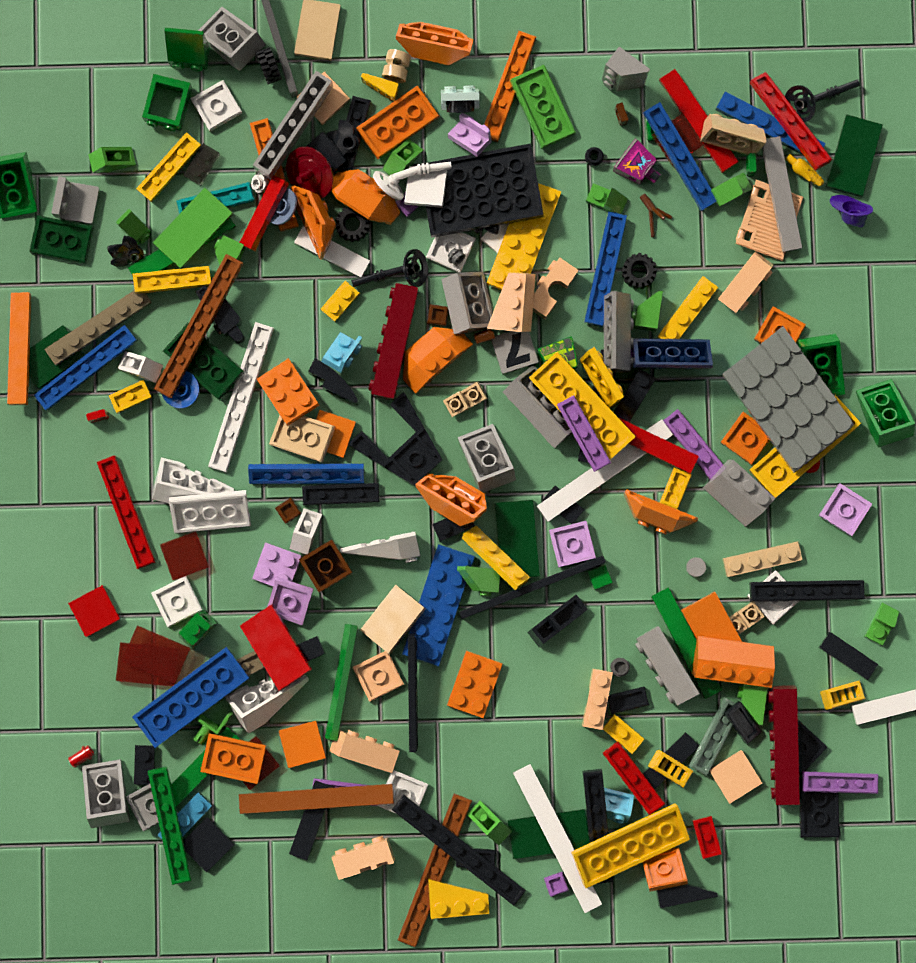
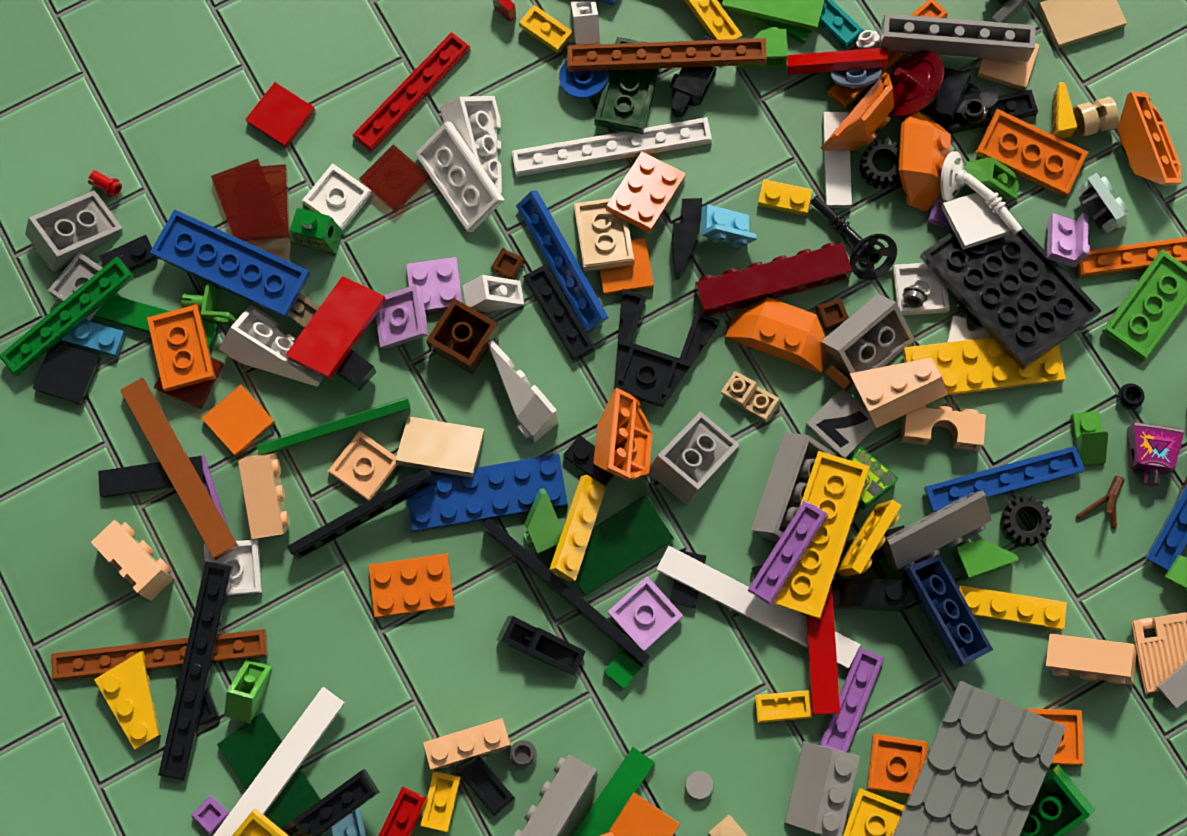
camera: 65 degrees right, 10 degrees down
orange wedge [624,489,698,535] -> none

